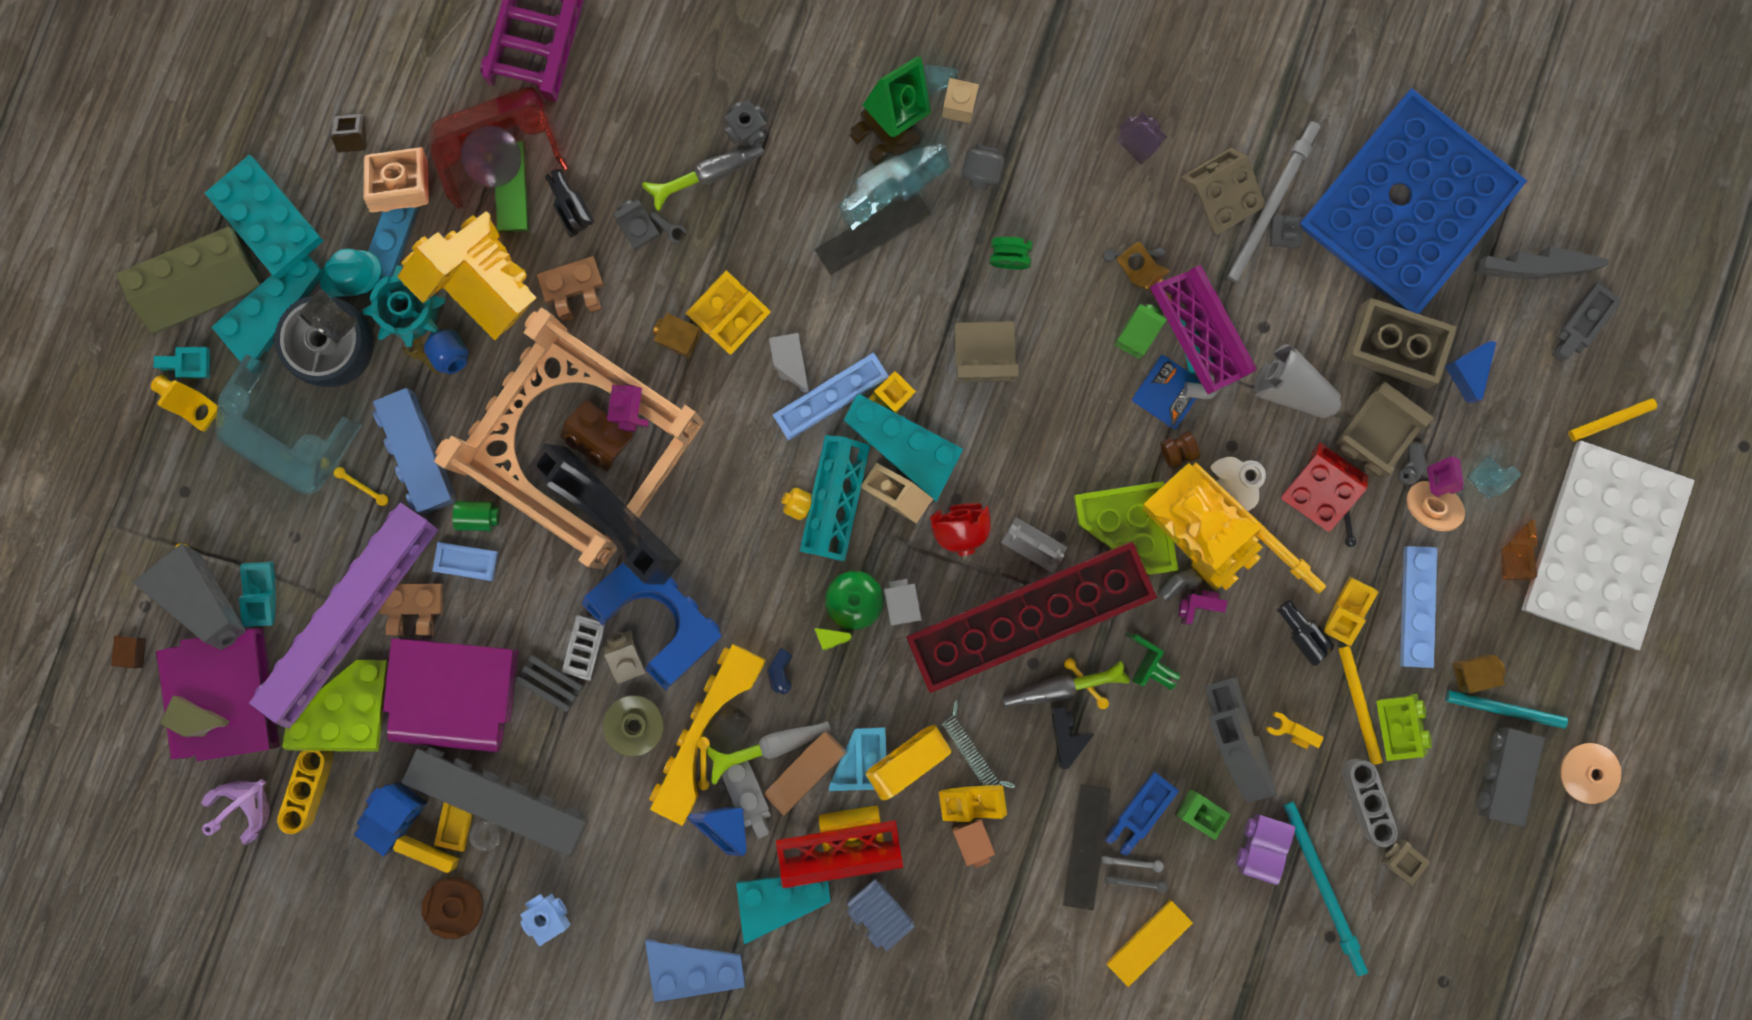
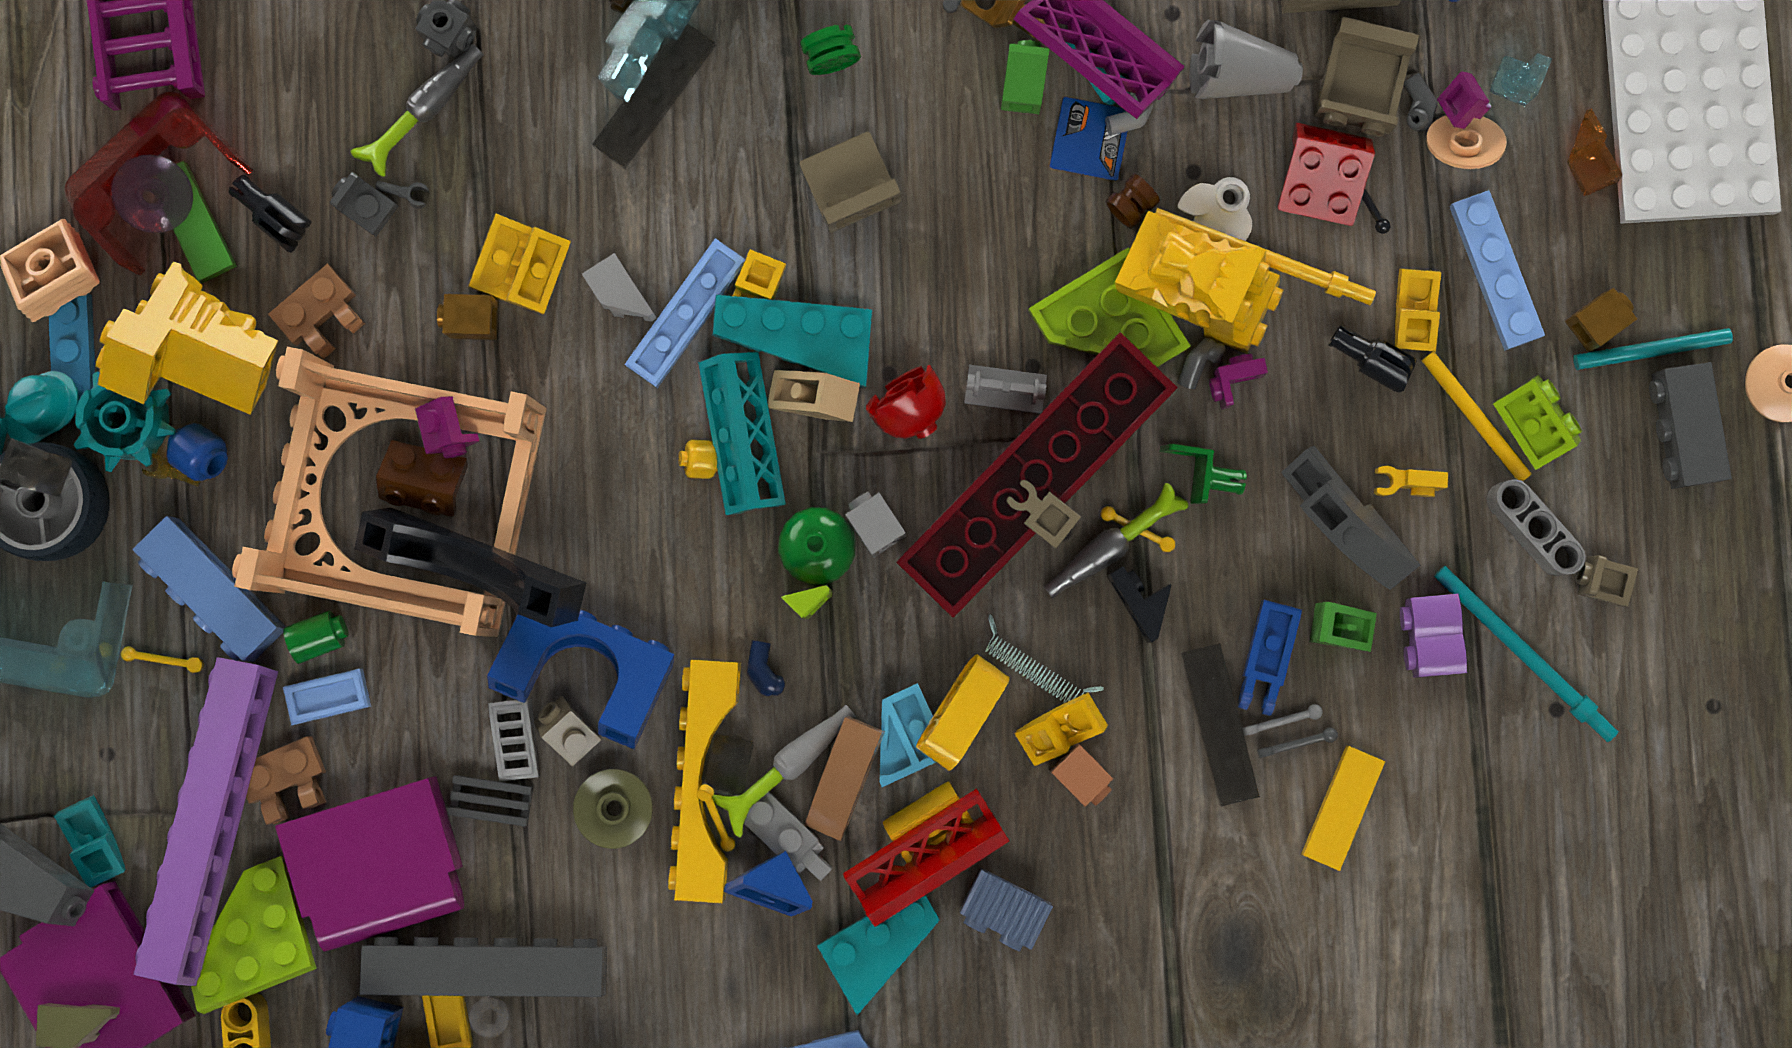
camera: 15 degrees left, 0 degrees up
none -> dark tan plate [1007,480,1081,548]

